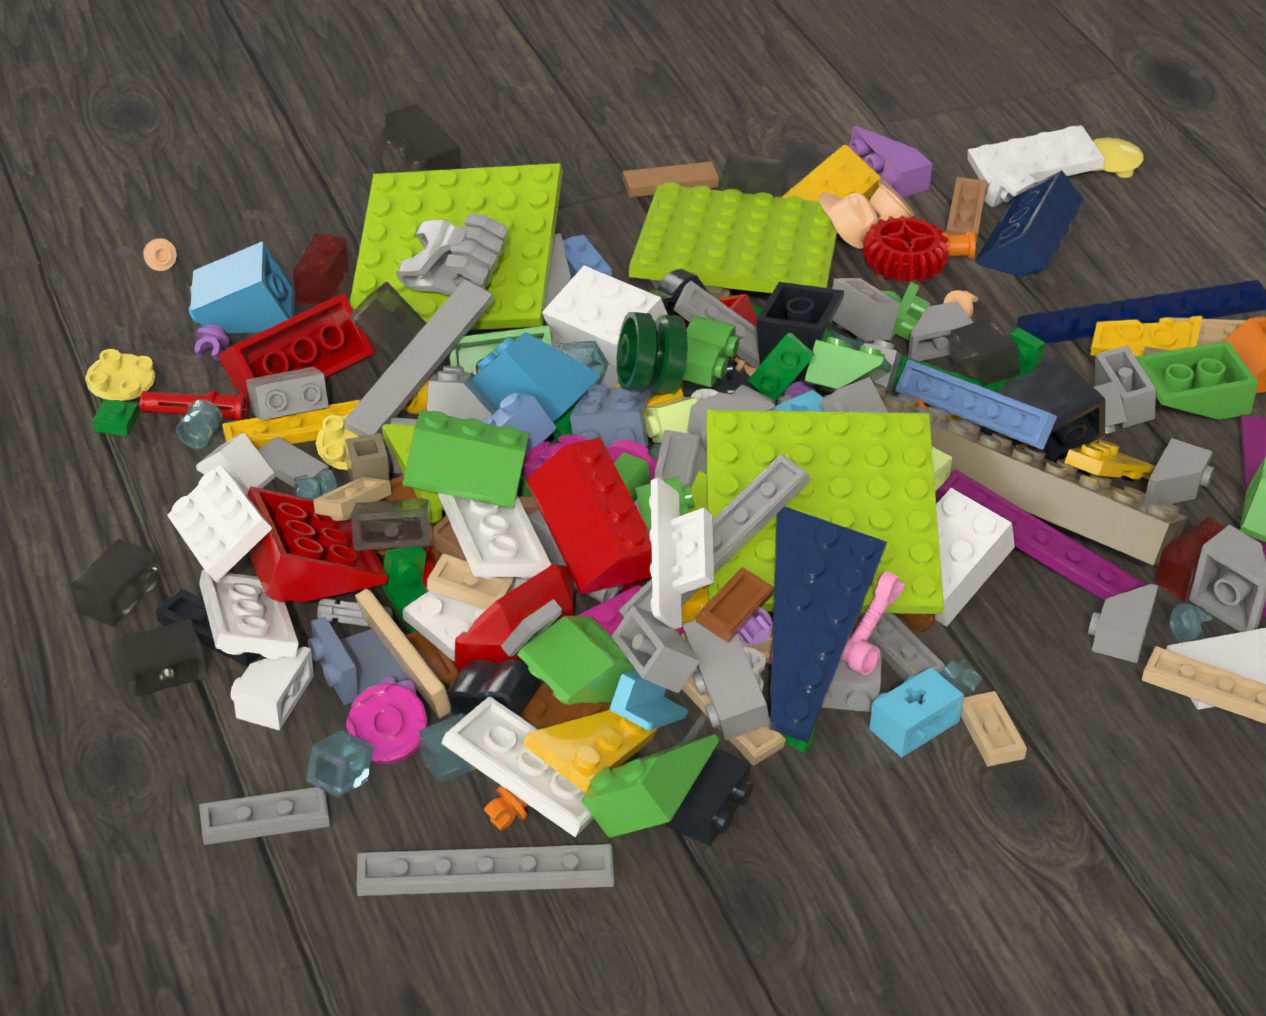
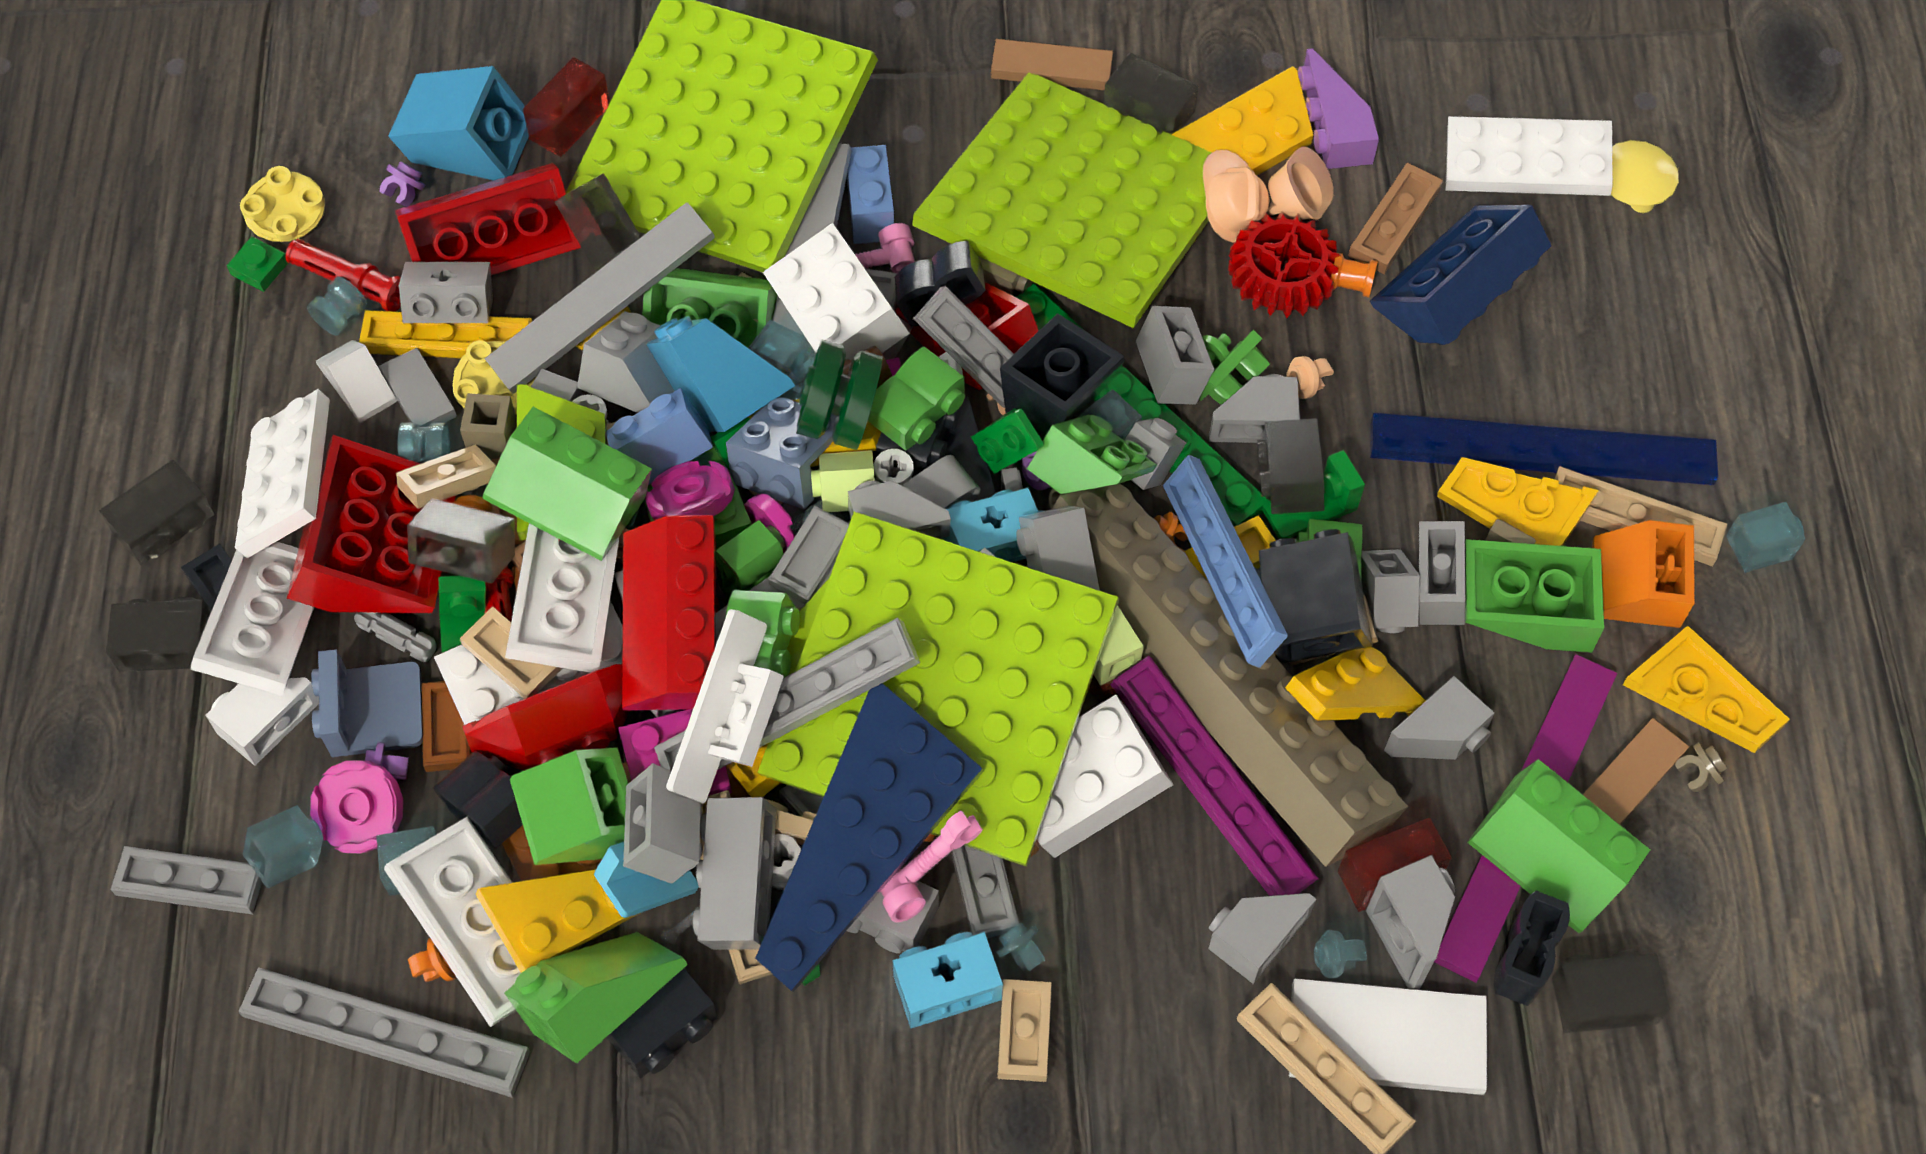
camera: 20 degrees right, 20 degrees up
light nougat plate [143,238,177,271] -> none
tan tile [355,588,451,719] -> none
light grey piece [396,213,508,296] -> none
light grey tile [501,599,562,657] -> none
dark orange tile [696,567,775,643] -> none
medium lavender plate [737,607,773,645] -> none
white bracket [984,163,1035,208] -> none

